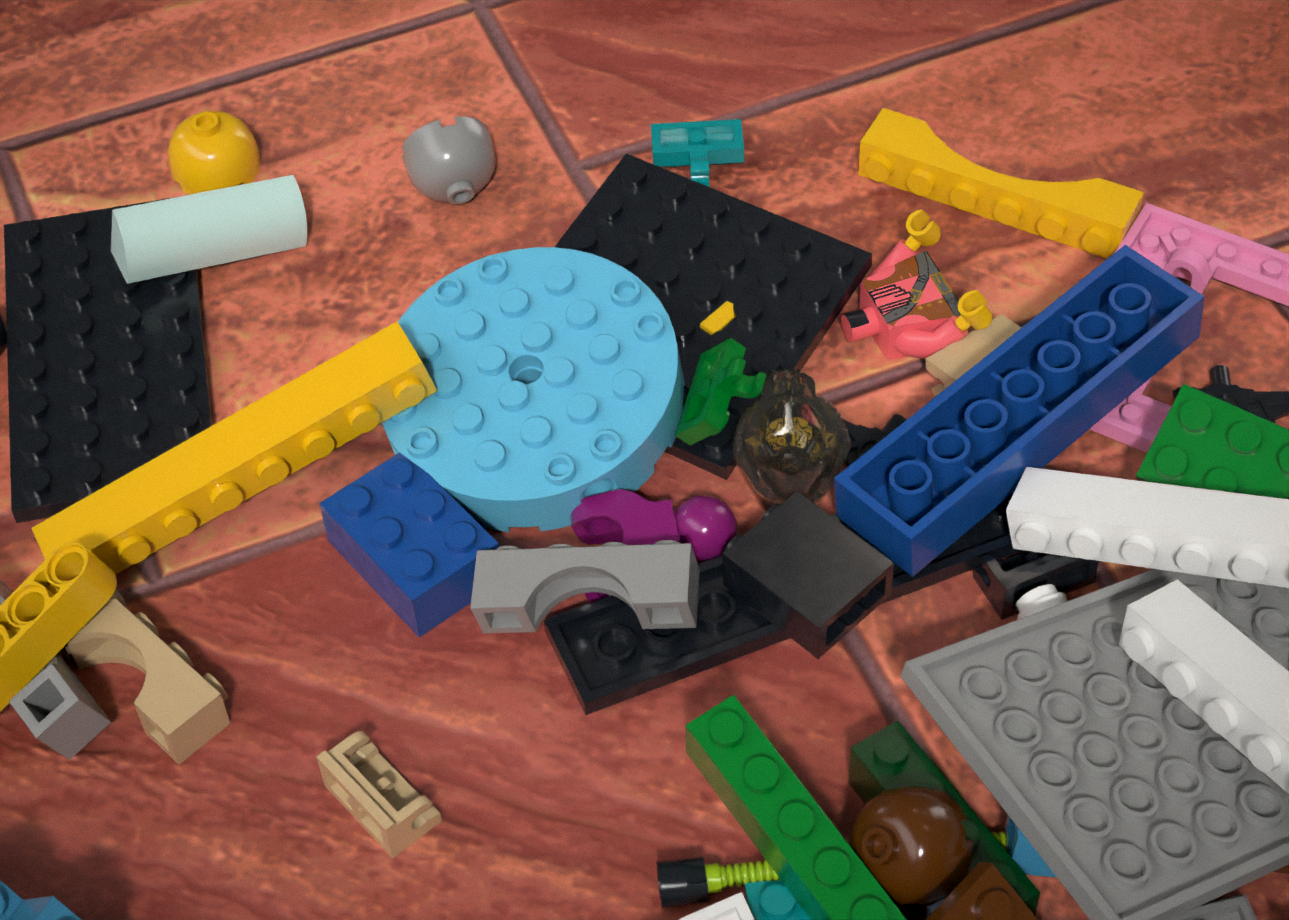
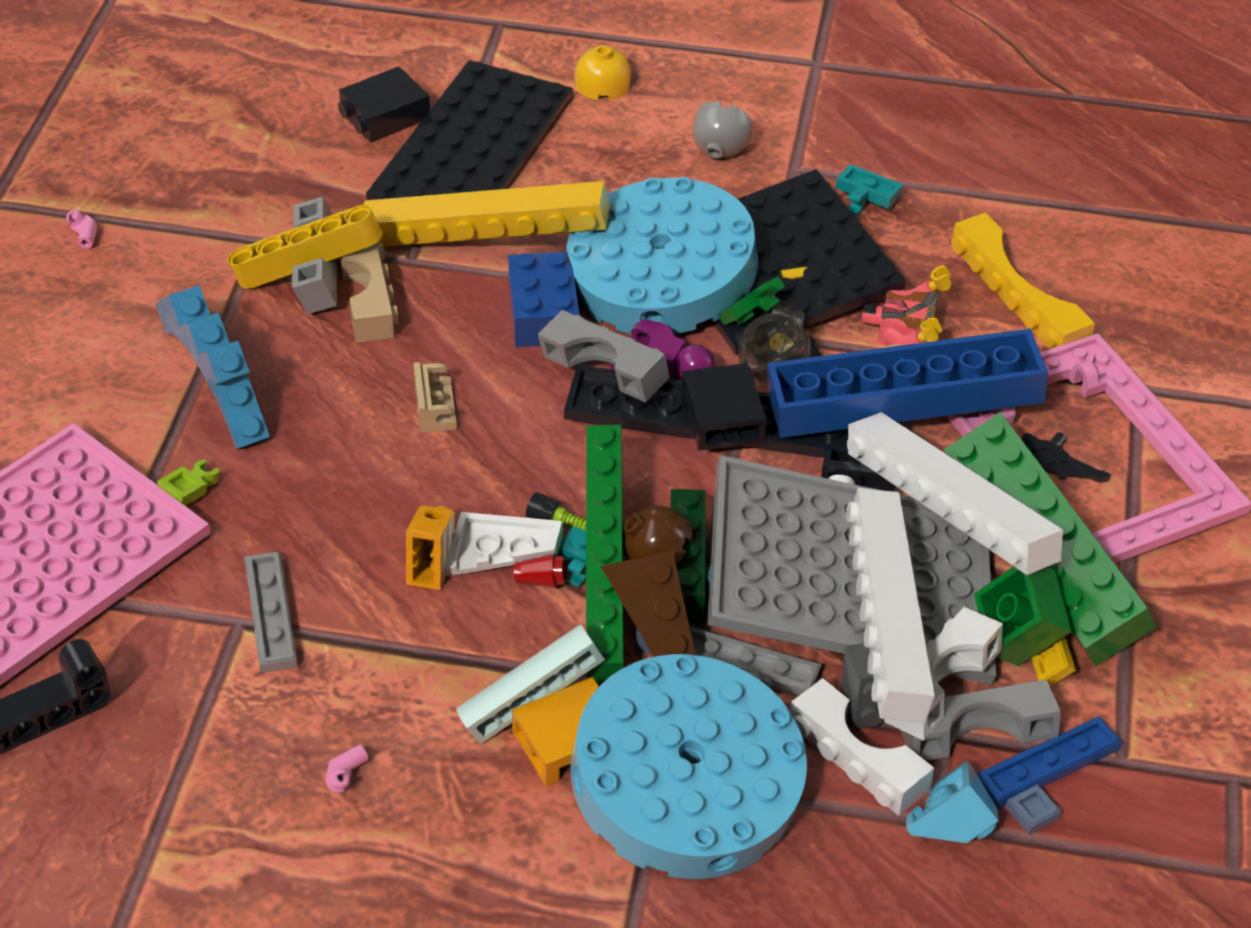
camera: 30 degrees right, 5 degrees down
light aqua brick [111,175,307,284] -> none

